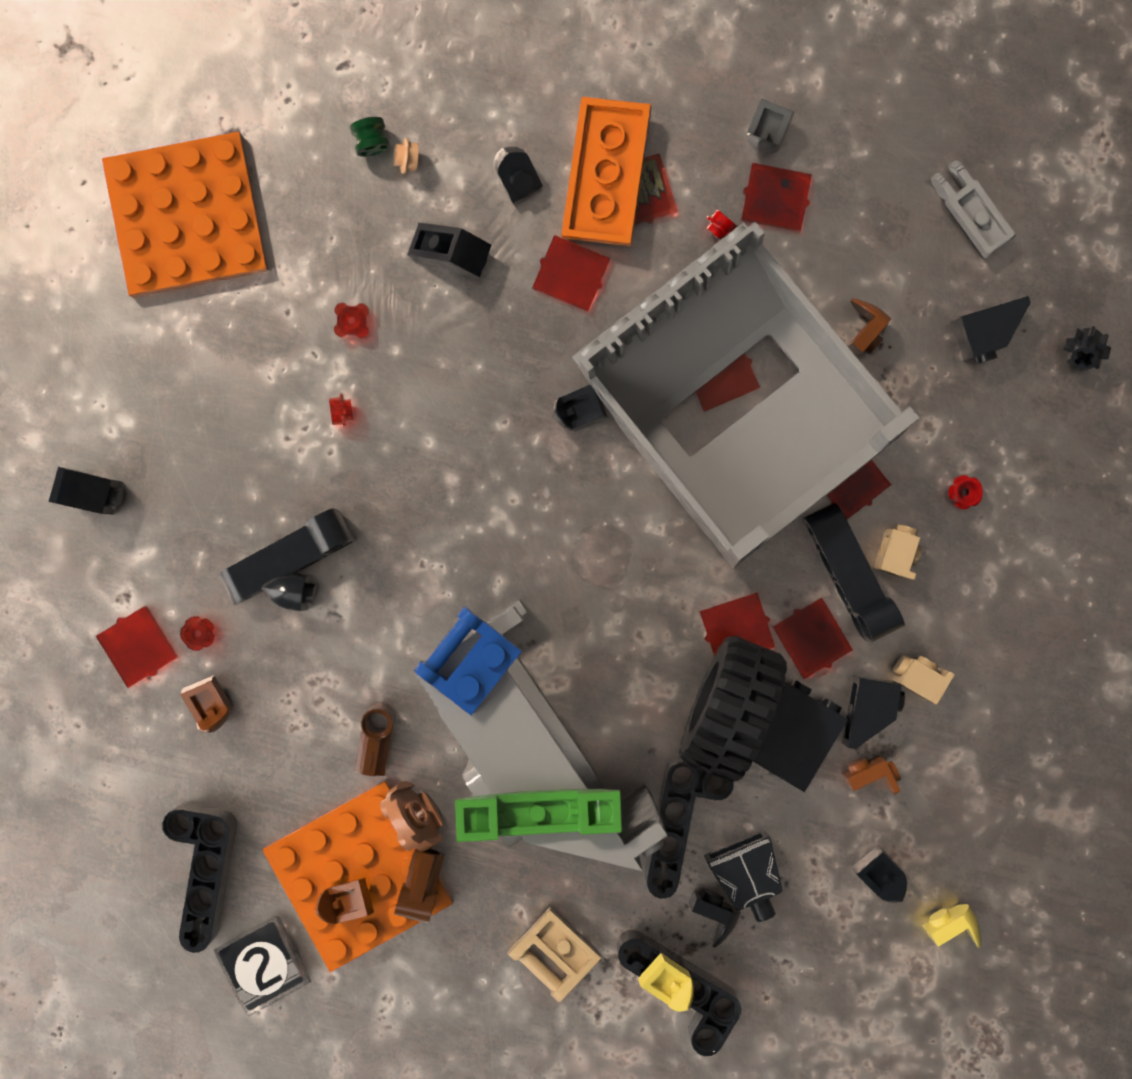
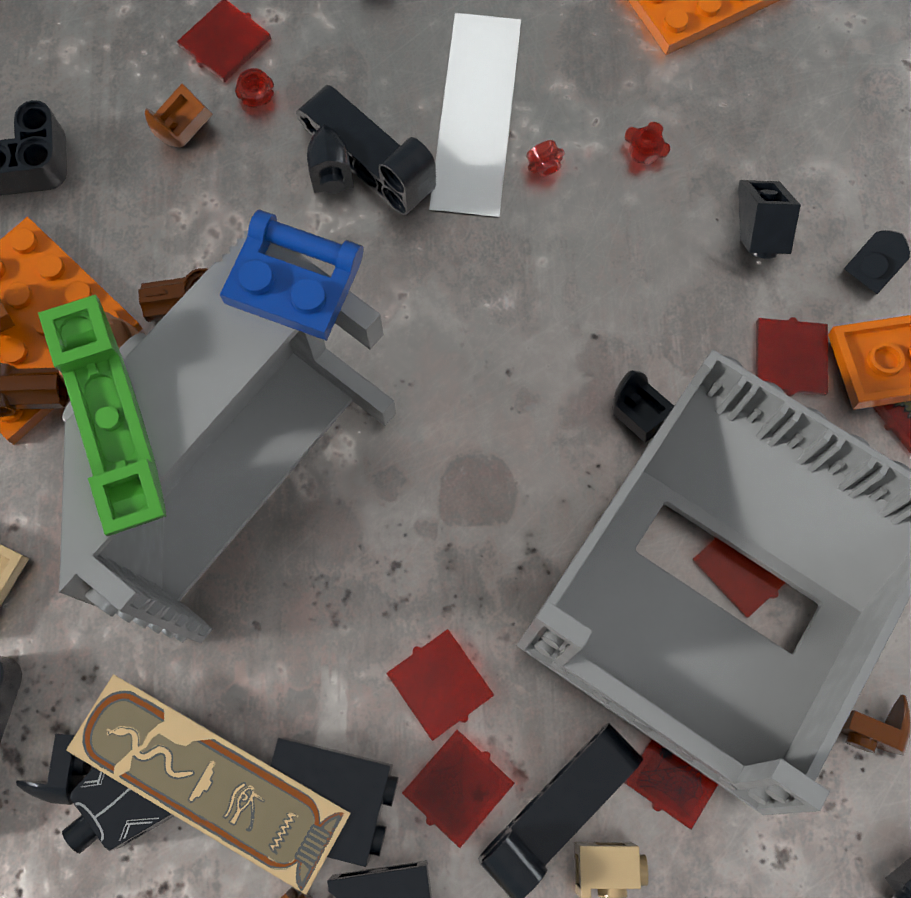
camera: 70 degrees right, 15 degrees down
dark green wheel [350,117,390,157] -> none
light nougat plate [394,138,419,174] -> none
black beam [645,757,734,899] -> none
black tyre [679,636,787,782] -> none
none -> sticker [66,674,351,895]
none -> white sticker [429,13,521,217]

